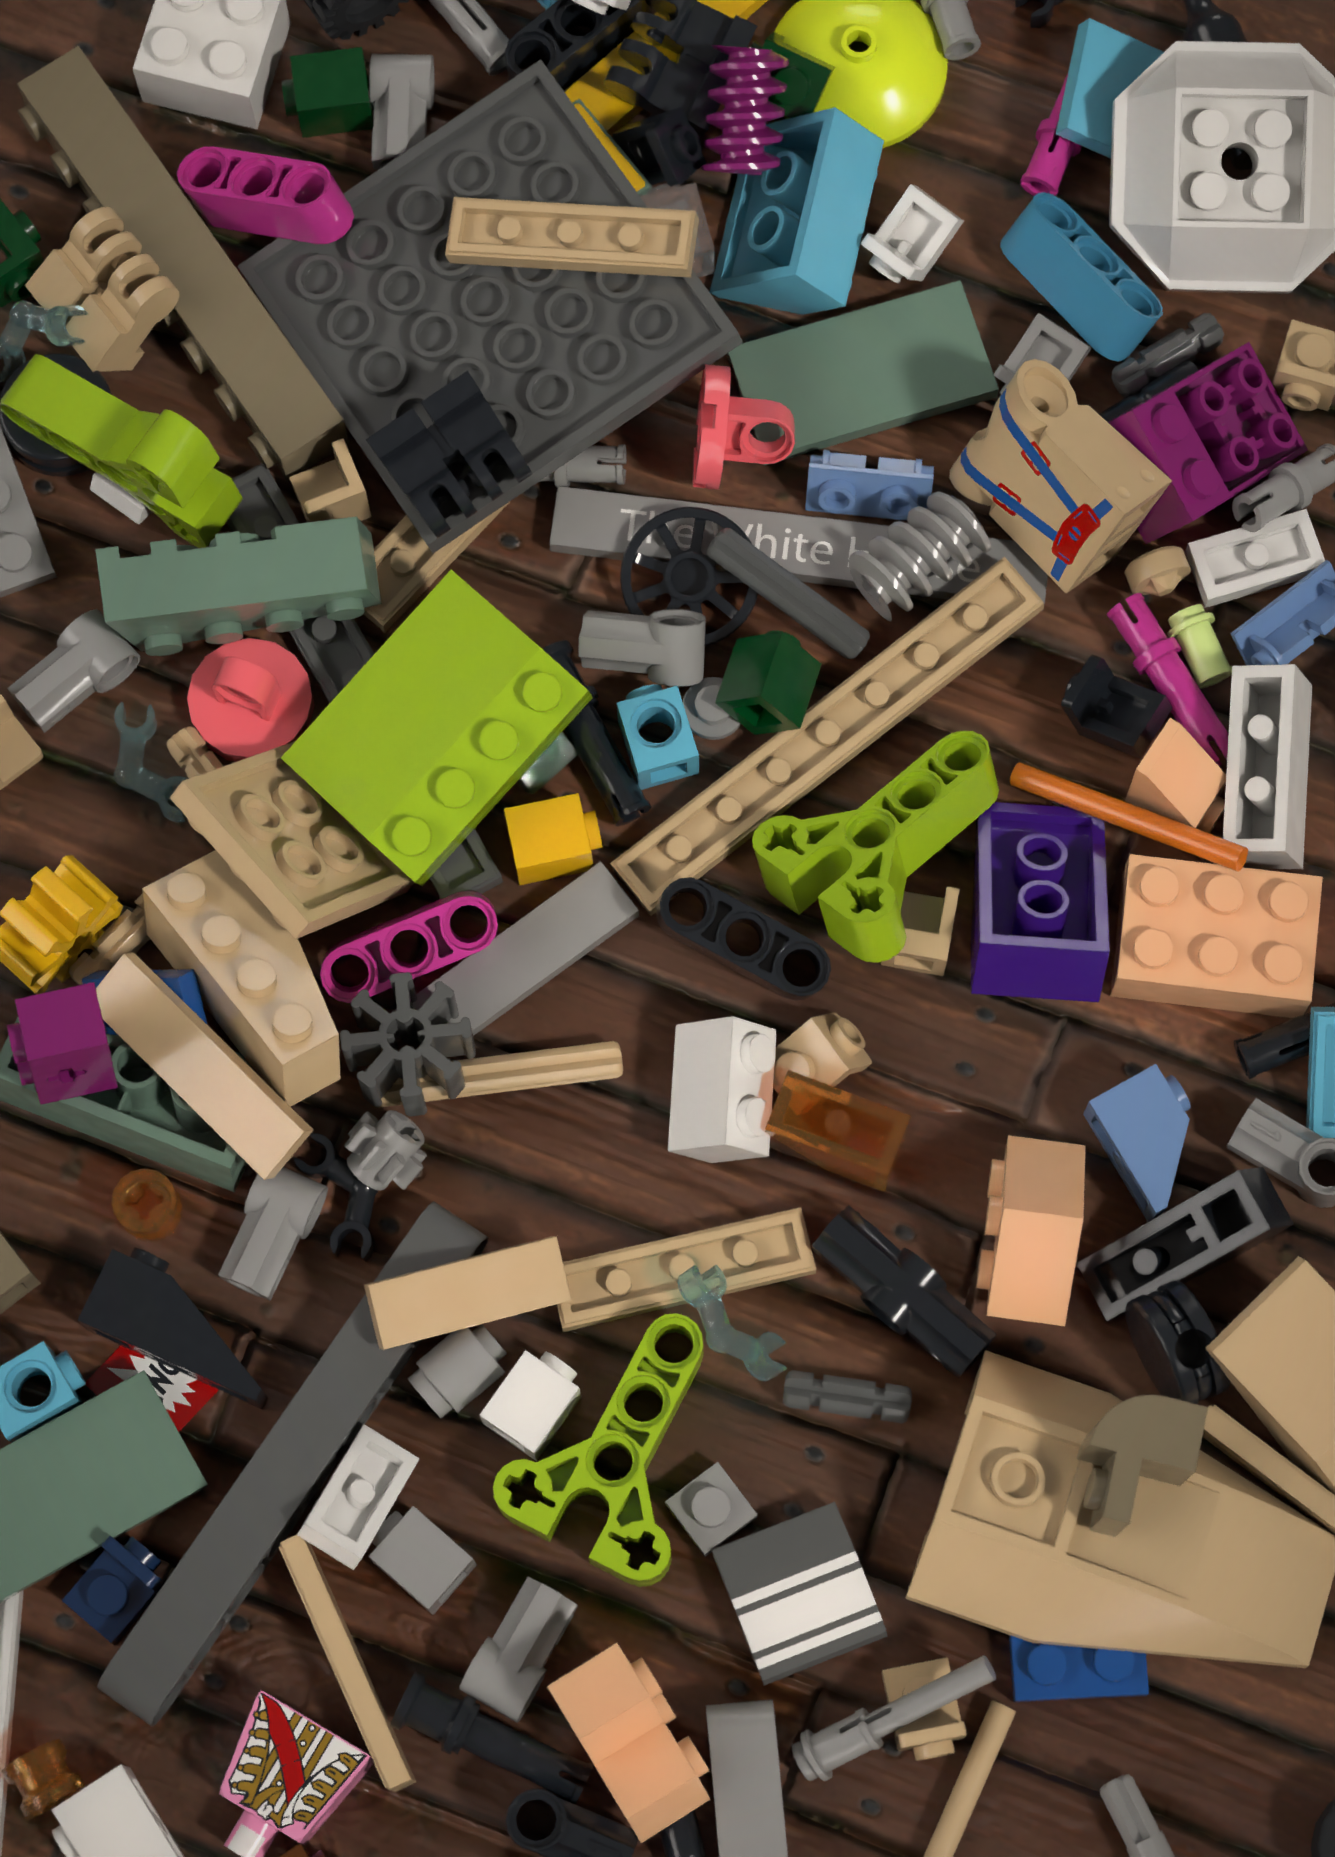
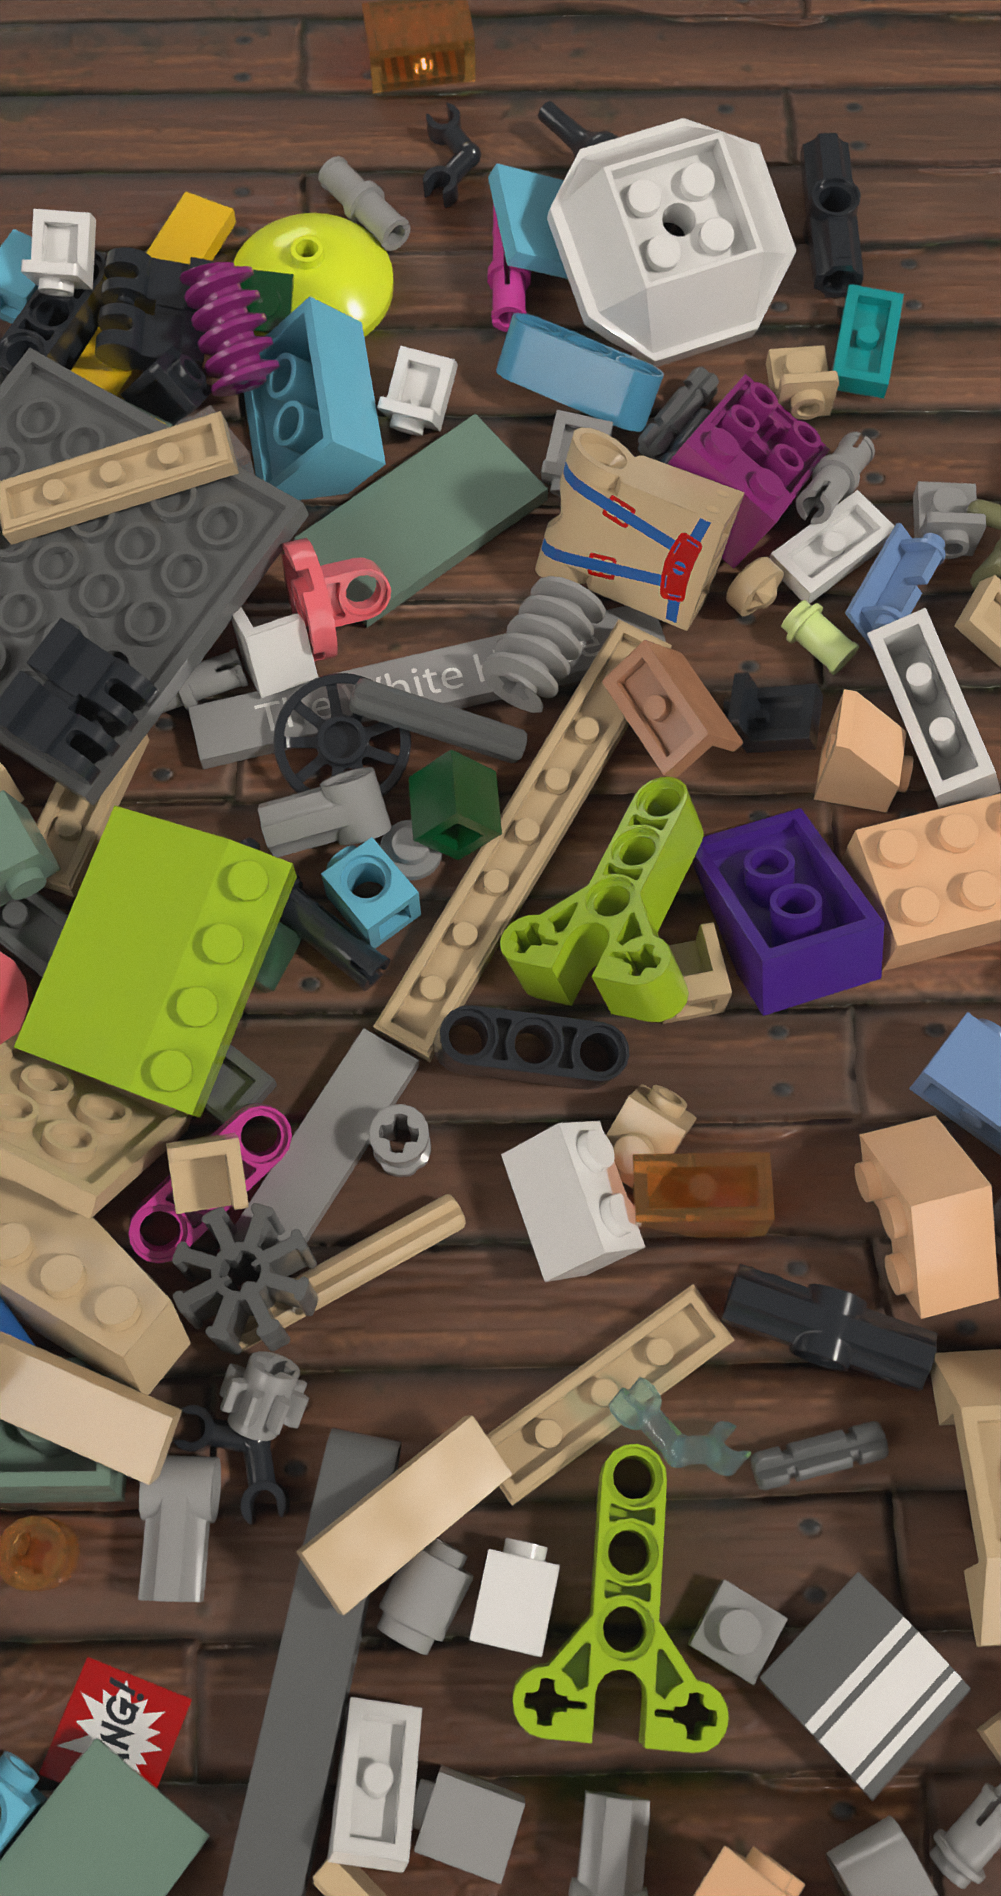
camera: 25 degrees left, 5 degrees down
black slope [78,1247,268,1410] -> none
yellow brick [504,793,603,885] -> none
medium blue hinge [805,450,934,520] -> none
orange bar [1010,762,1248,872] -> none
dark pink pin [1107,593,1229,767] -> none
none -> tan panel [166,1132,249,1214]
none -> white panel [232,607,318,698]
none -> light grey bush [369,1104,431,1177]
none -> nougat panel [602,640,743,778]

